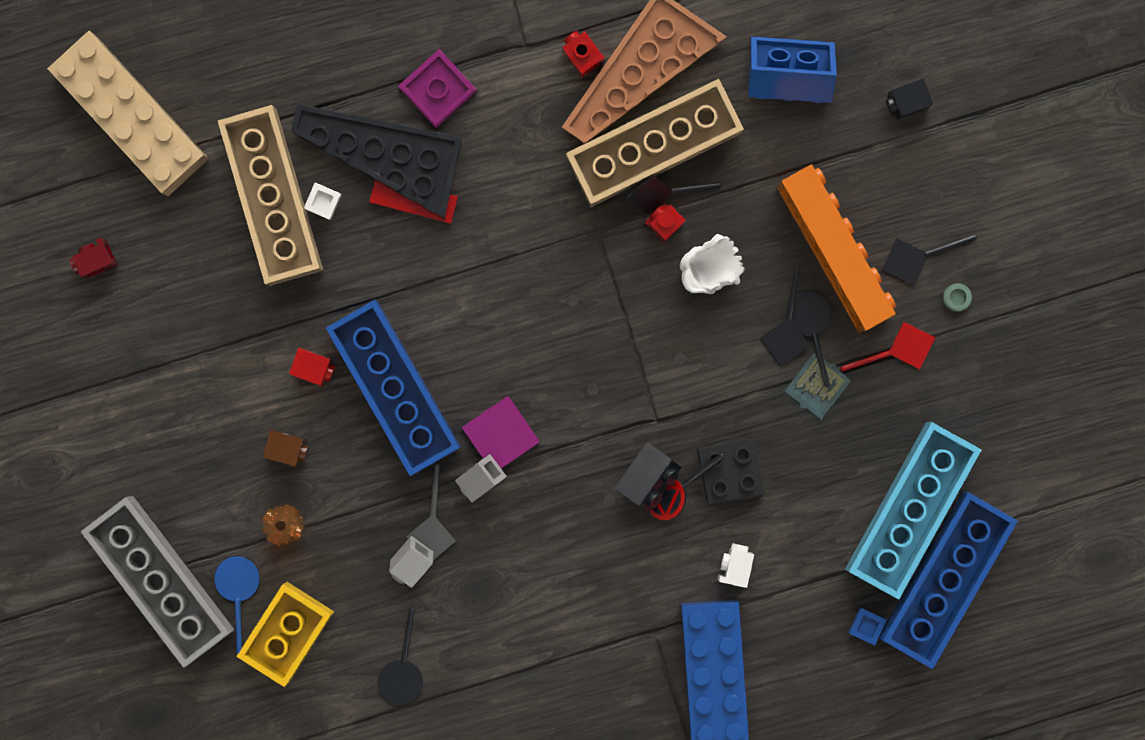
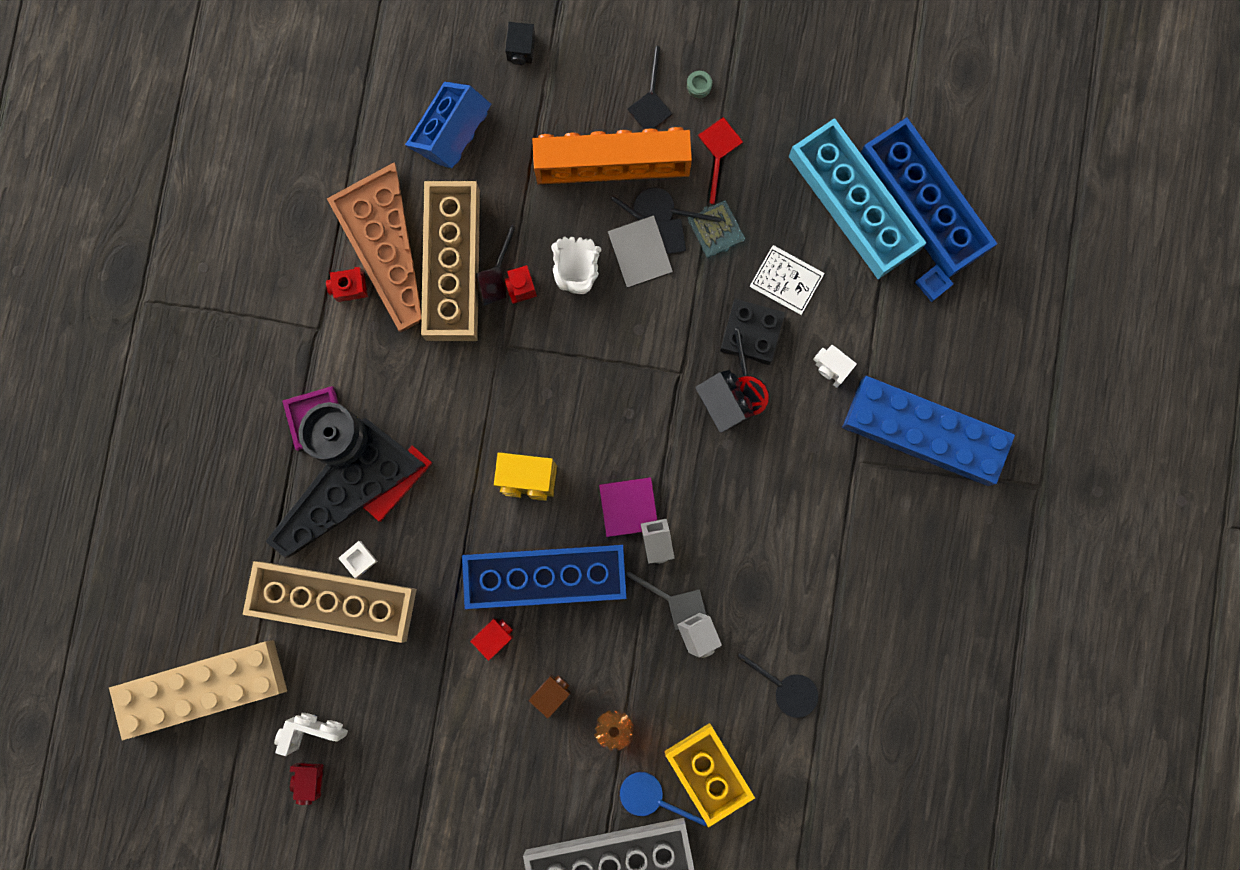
camera: 65 degrees left, 5 degrees down
none -> white bracket [274,713,348,756]
none -> black wheel [299,402,368,468]
none -> yellow brick [494,453,557,501]
none -> light grey sticker [608,216,673,287]
none -> white sticker [750,245,824,315]

